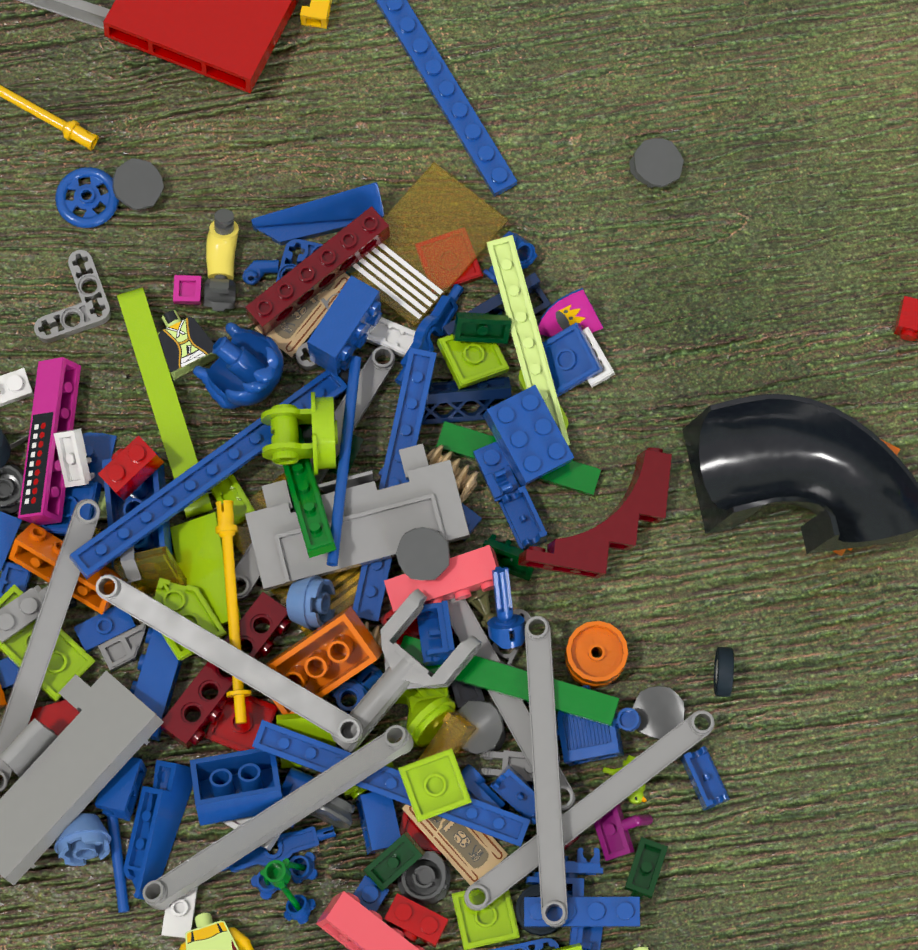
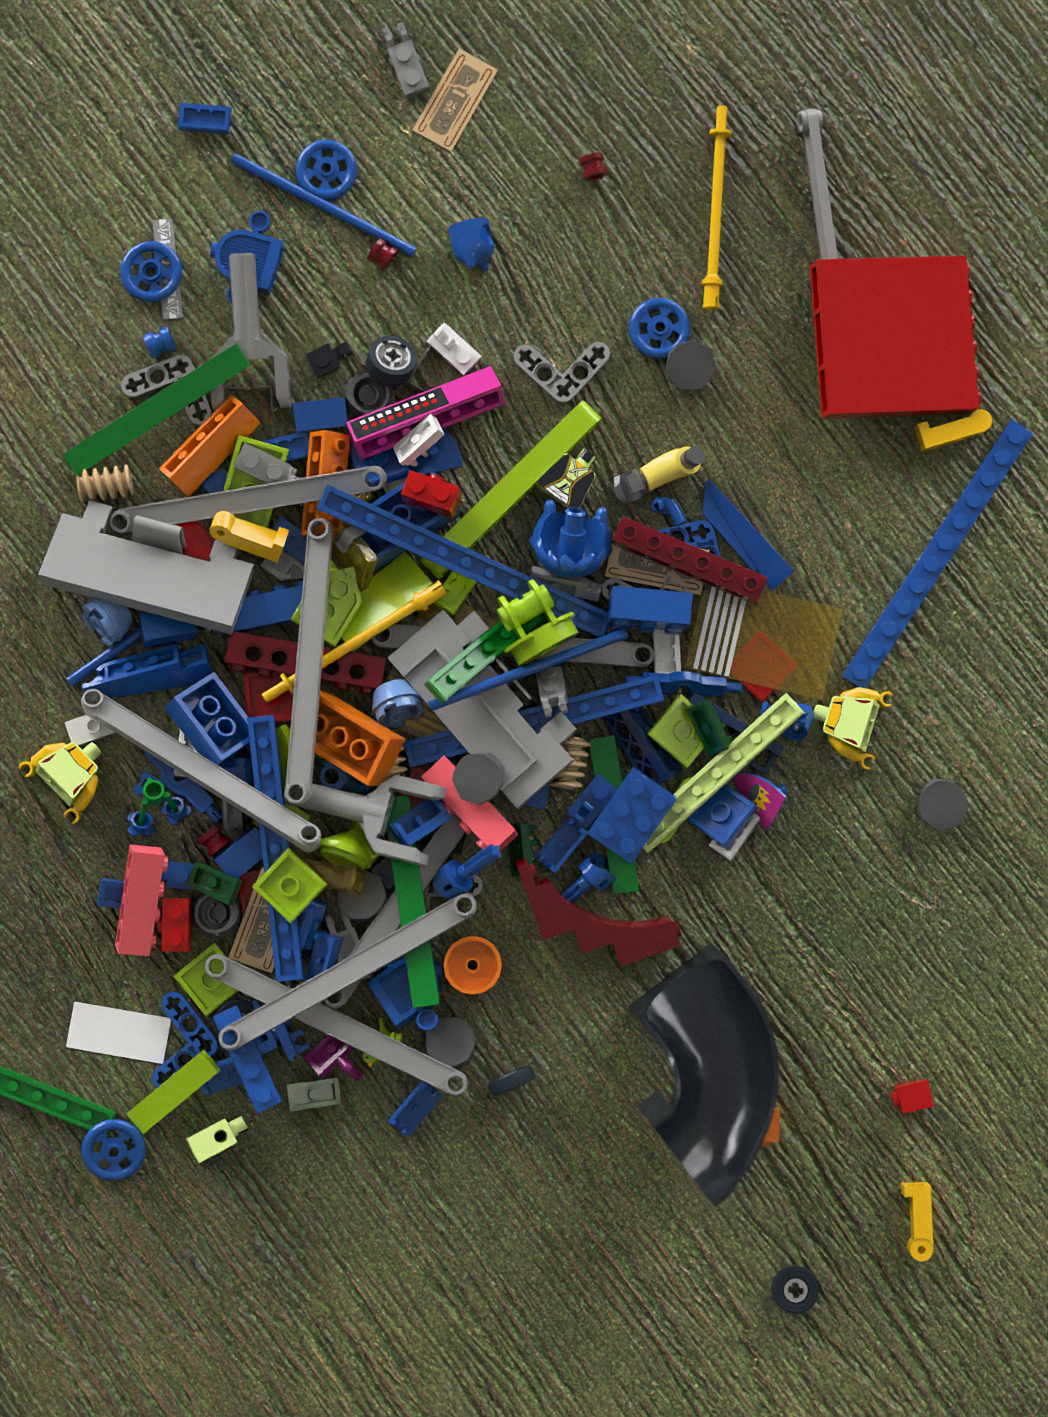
camera: 60 degrees right, 10 degrees up
dark pink plate [173,275,202,305] -> none
none -> dark red wheel [198,825,231,858]
none -> yellow leg [209,511,289,563]
none -> light grey hinge [530,566,602,602]
none -> light grey hinge [536,666,568,717]
none -> blue piece [562,852,617,903]
none -> torso [814,687,893,769]

